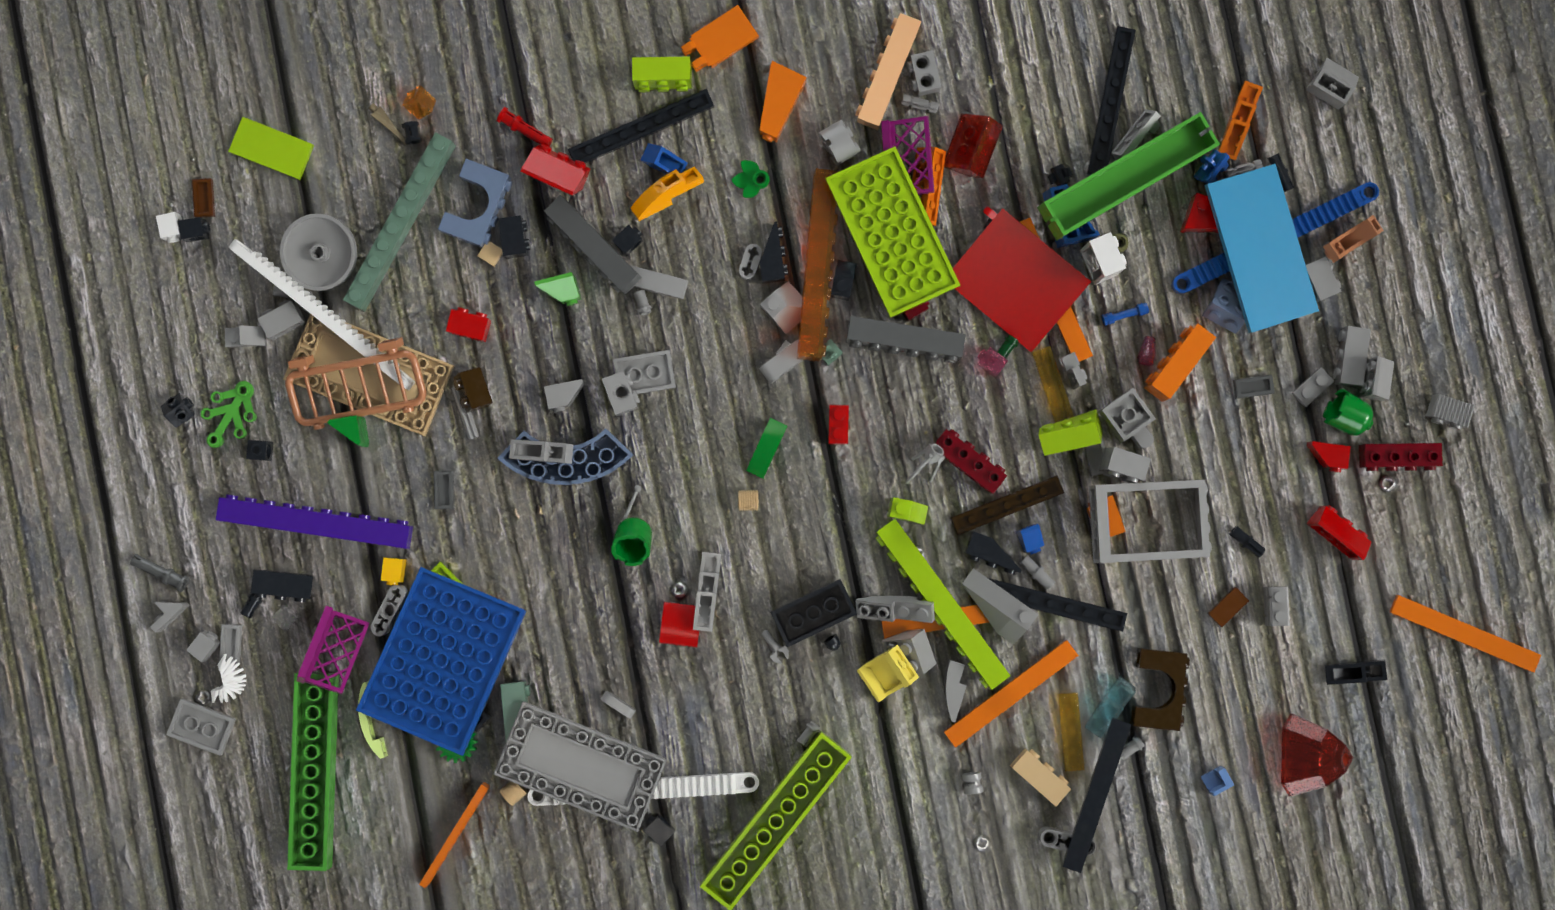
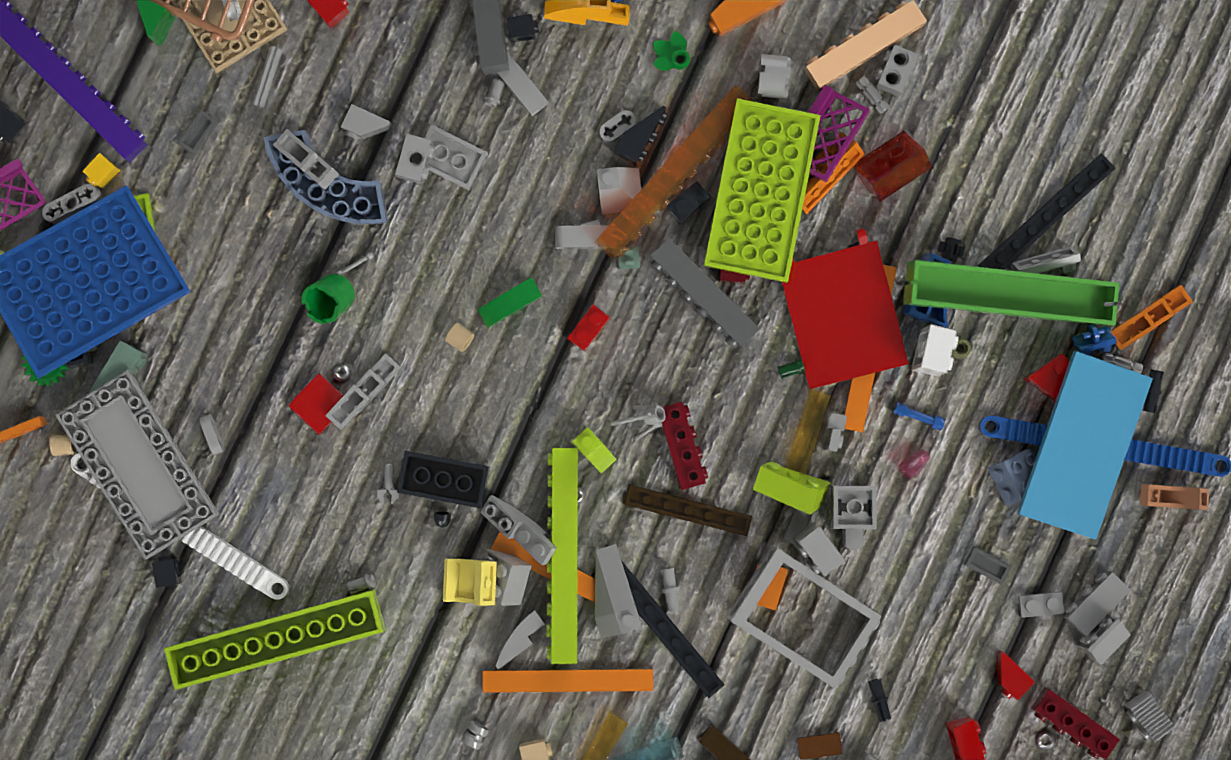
camera: 35 degrees right, 0 degrees up
dark brown brick [453,367,493,413] -> none
bright green slope [534,272,582,306] -> none
black slope [964,531,1022,575] -> none
clear pink brick [977,347,1008,378] -> none
blue slope [1015,524,1044,555] -> none
orange brick [1144,323,1216,402] -> none
light grey brick [1306,257,1342,302] -> none
green cylinder [1323,389,1373,436] -> none

